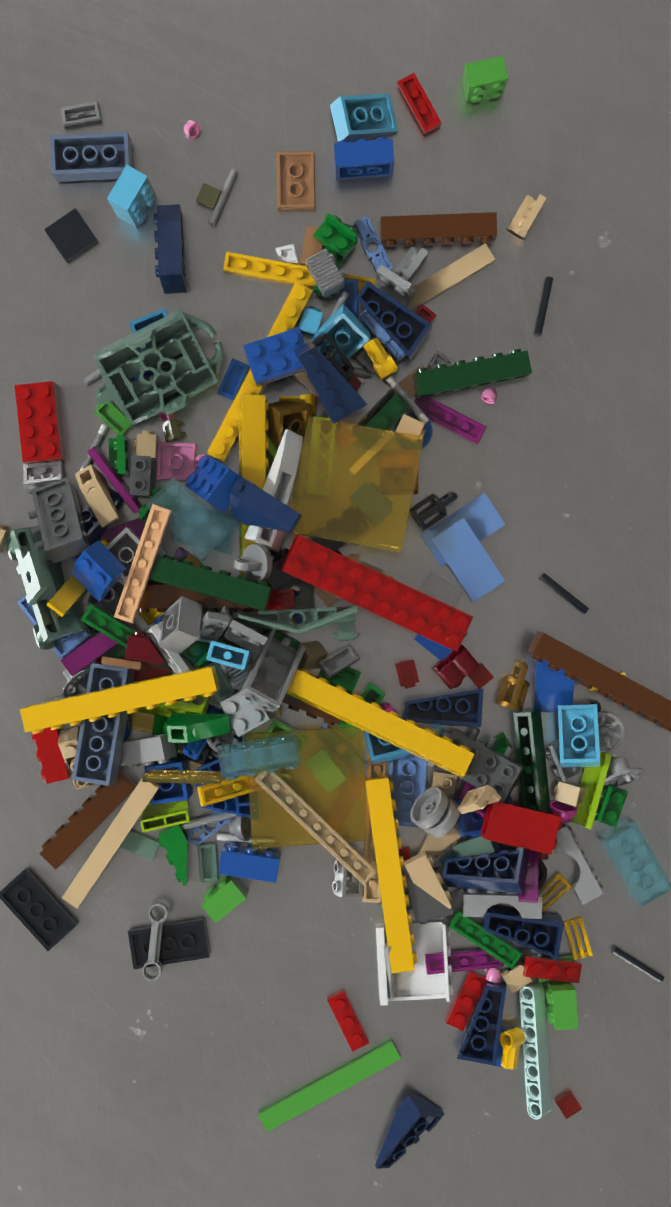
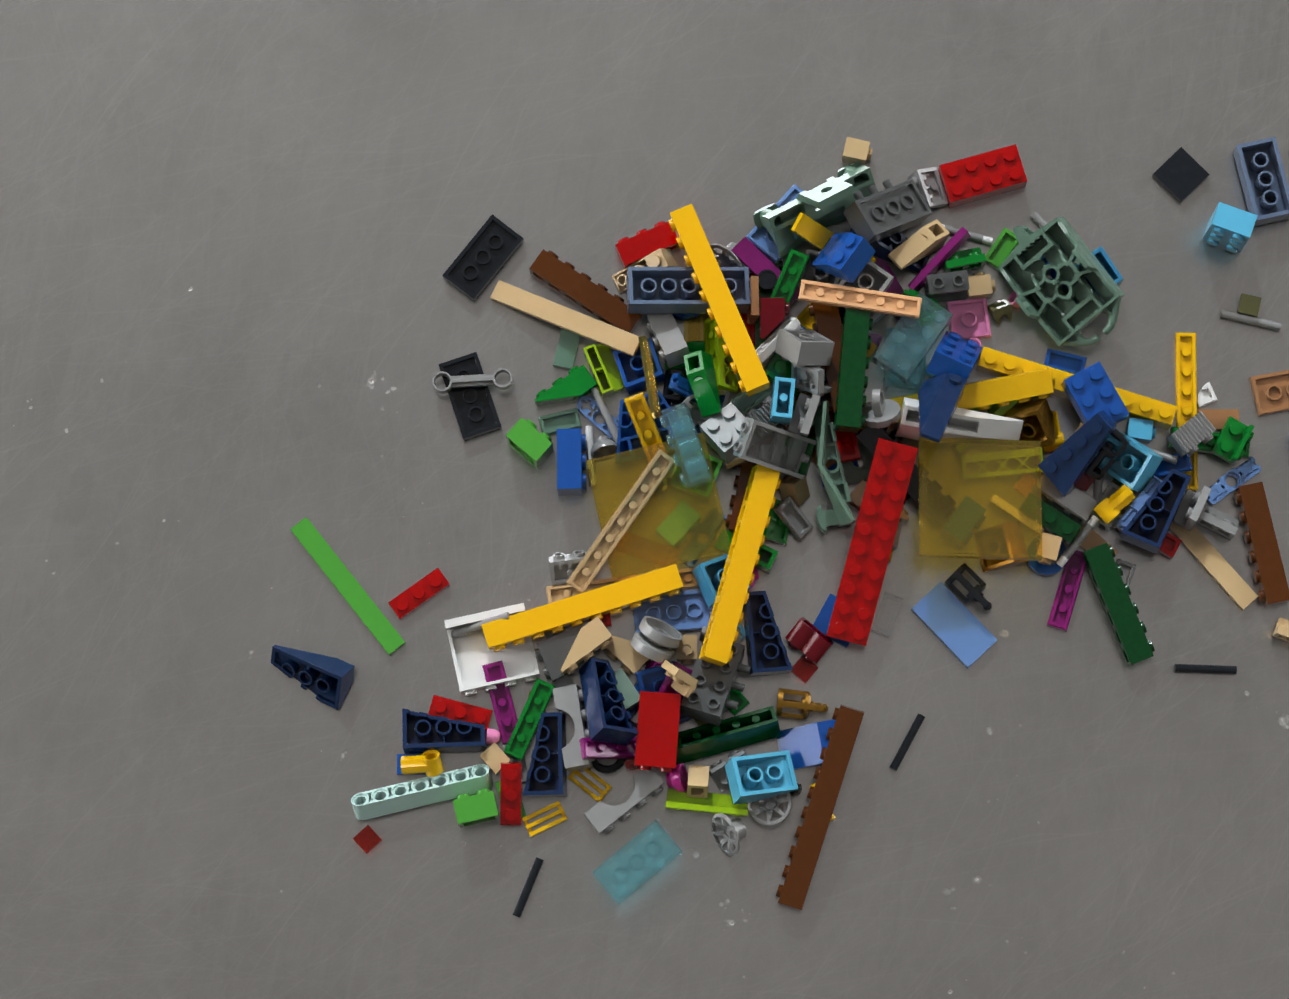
camera: 85 degrees right, 10 degrees down
dark blue wedge [154,204,187,294] -> none
clear red brick [394,659,419,689] -> none
medium blue tile [431,517,505,602] -> none
bright pink hinge [481,387,497,404] -> none
green bracket [594,785,629,827] -> none
none -> black piece [758,270,777,290]

